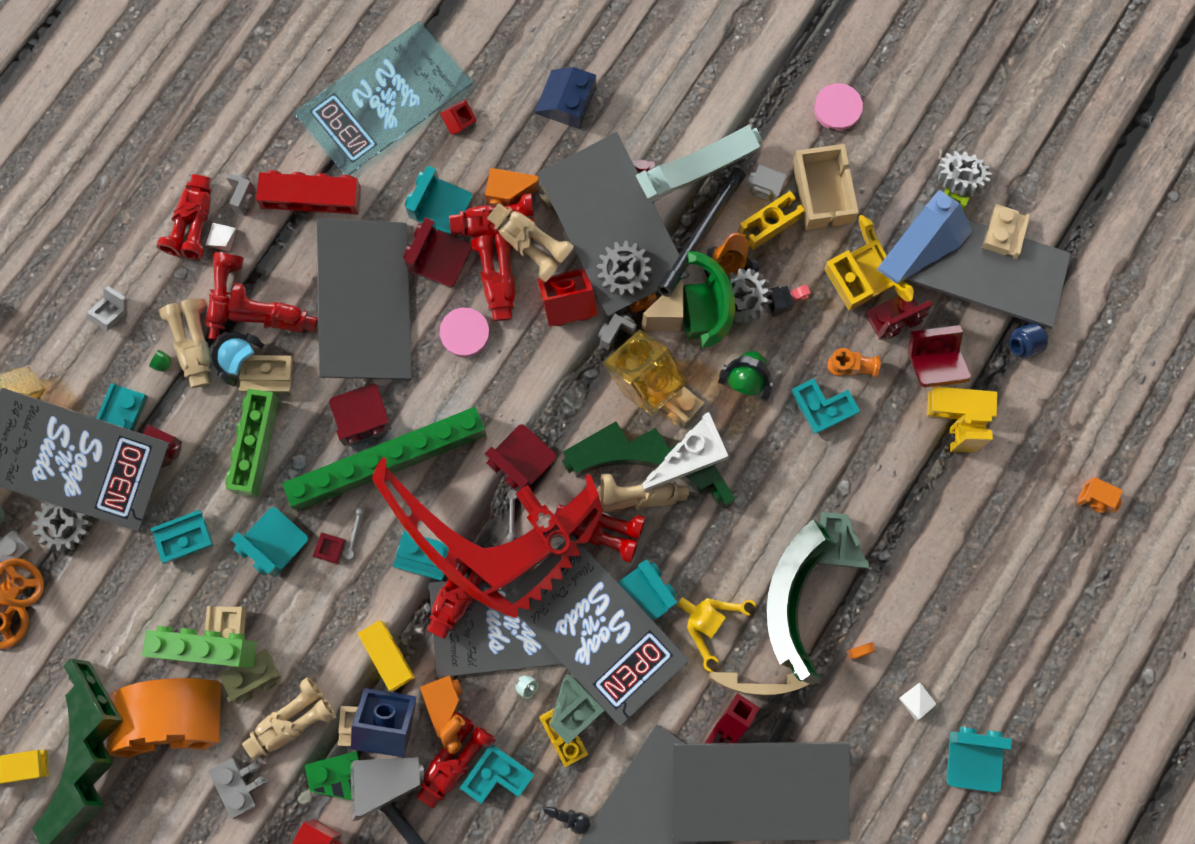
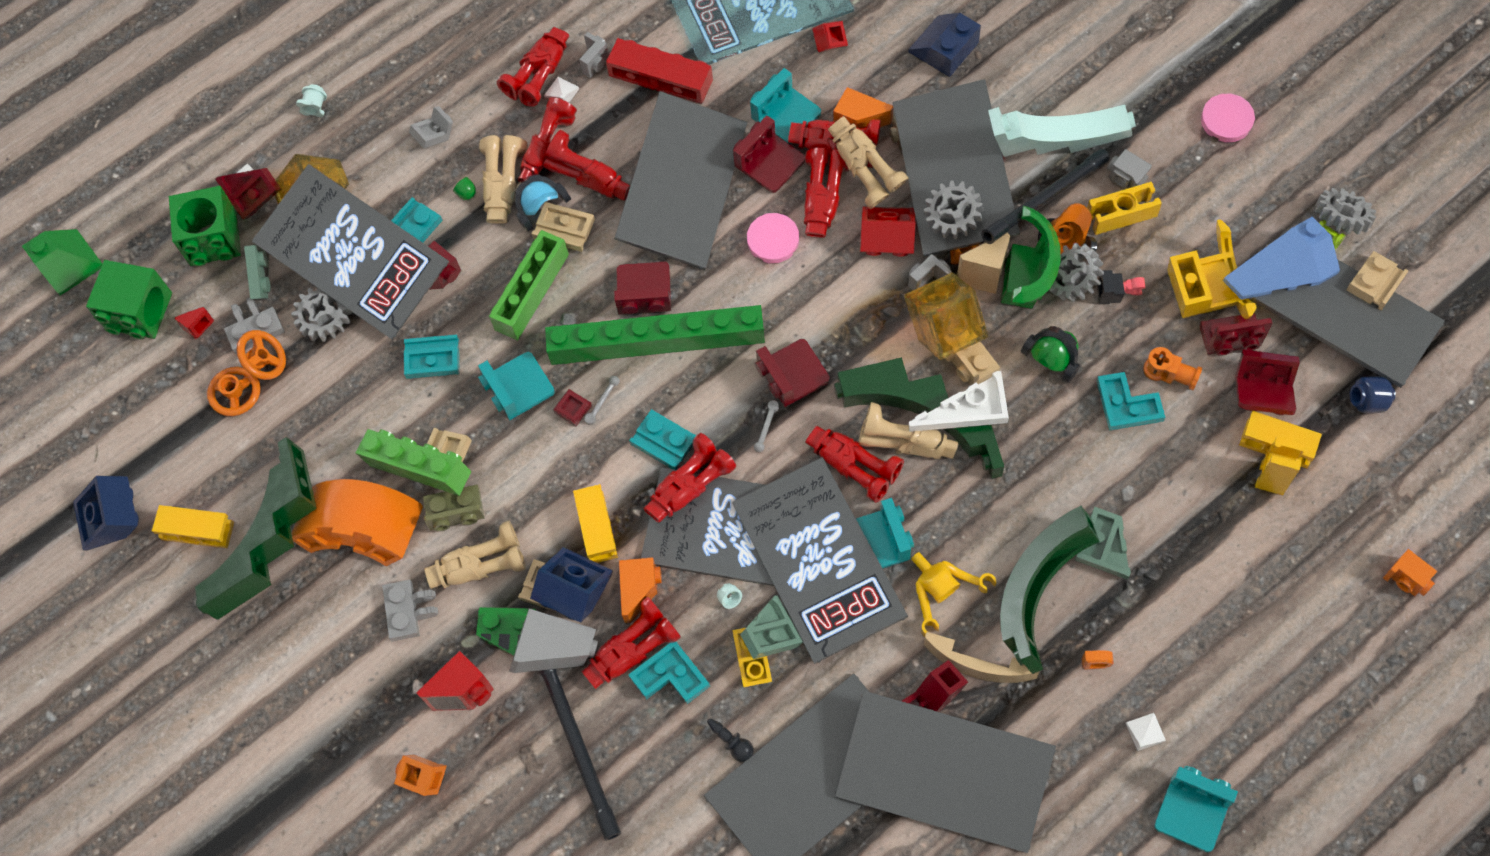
camera: 25 degrees right, 10 degrees down
red piece [372,457,603,619] -> none
orange arm [440,715,465,754] -> none
tan piece [792,144,859,230] -> none

